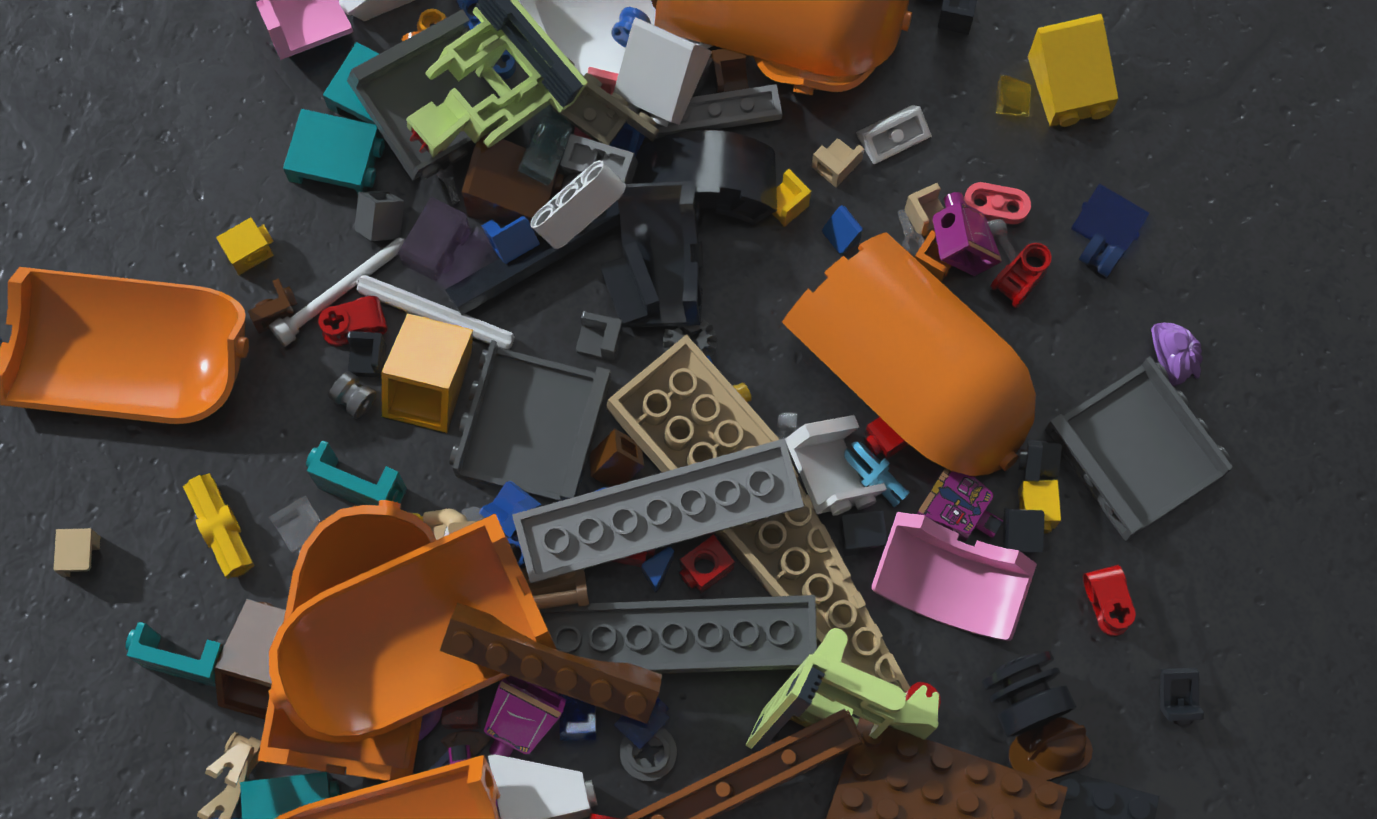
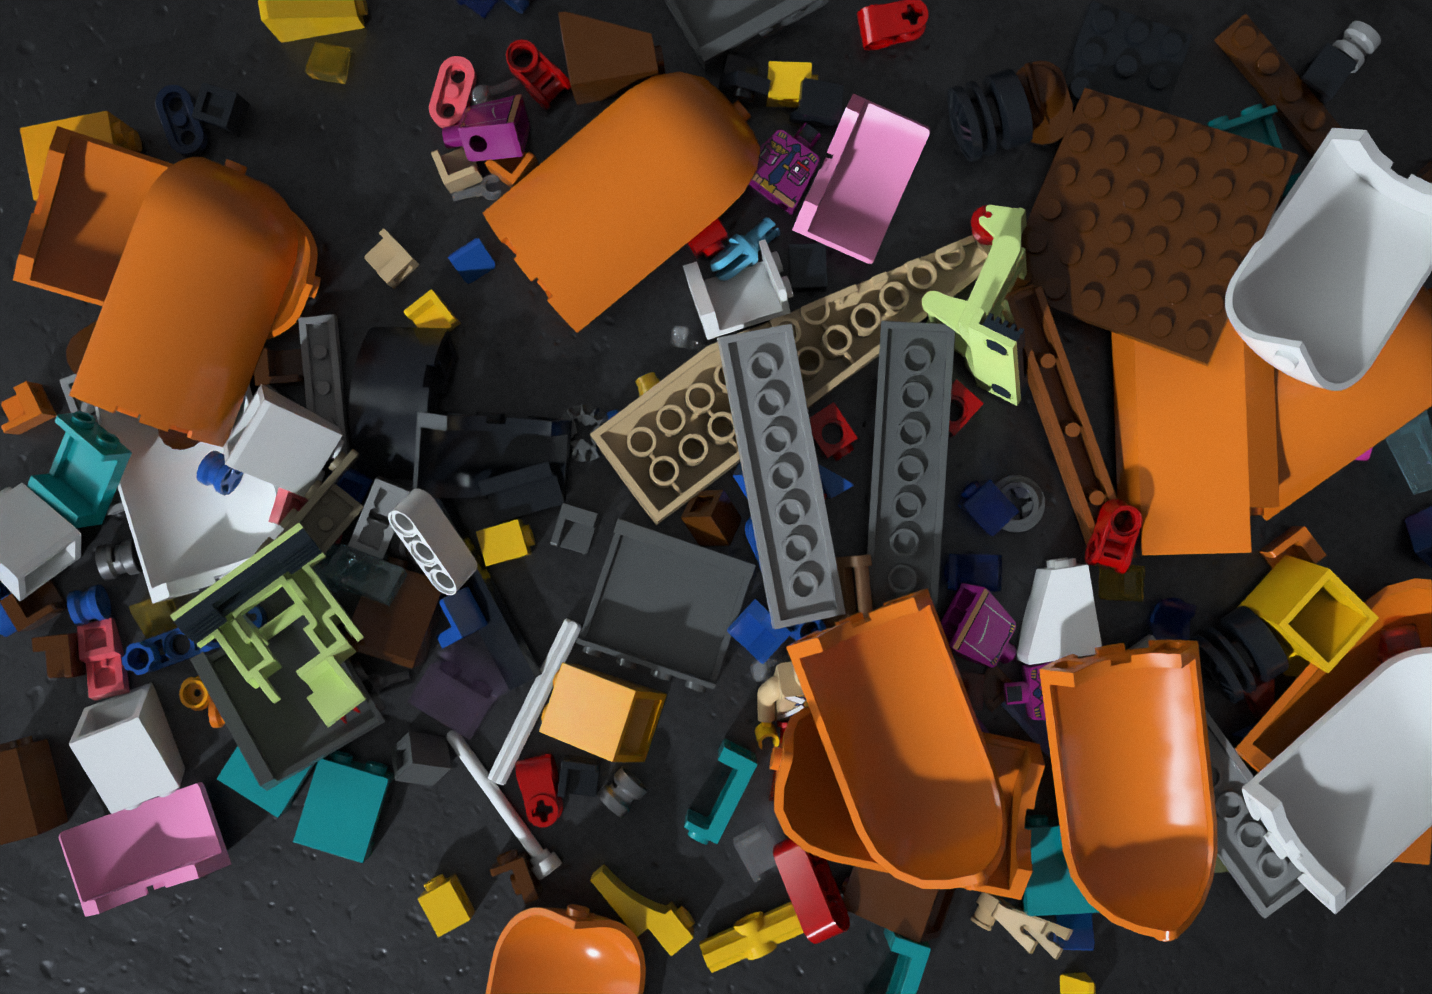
camera: 85 degrees left, 15 degrees up
reddish brown arch [440,603,662,724] -> none
white slope [856,105,932,164] -> none
none -> yellow brick [476,519,535,566]
none -> reddish brown slope [558,11,665,105]
none -> yellow slope [590,864,695,956]
none -> red beam [773,838,850,944]
none -> red brick [948,379,984,438]

